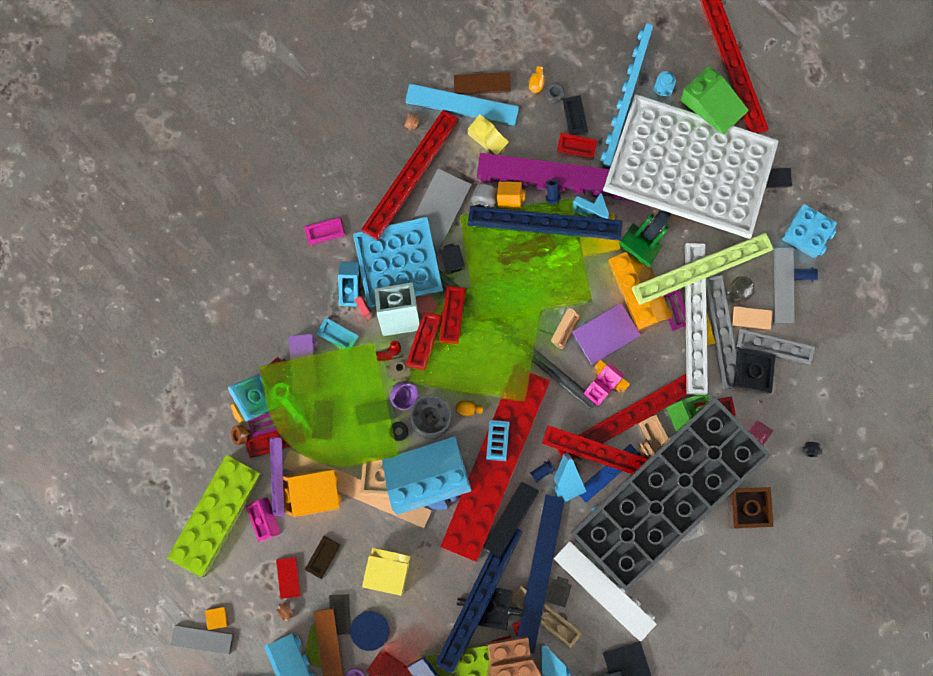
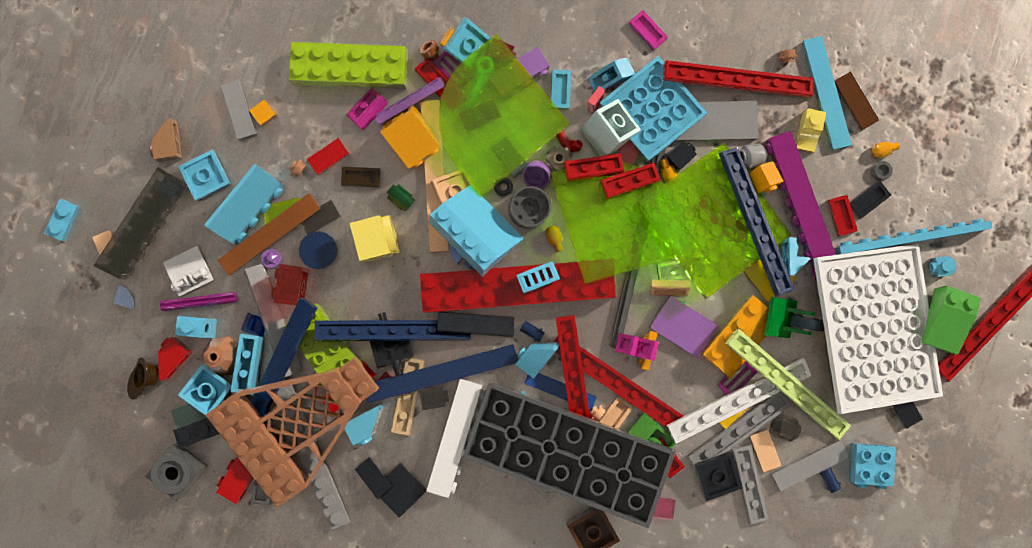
camera: 60 degrees right, 5 degrees up
dark blue pin [546,179,561,205] -> none
none -> dark green brick [386,184,415,212]
none -> light orange cylinder [660,158,678,184]

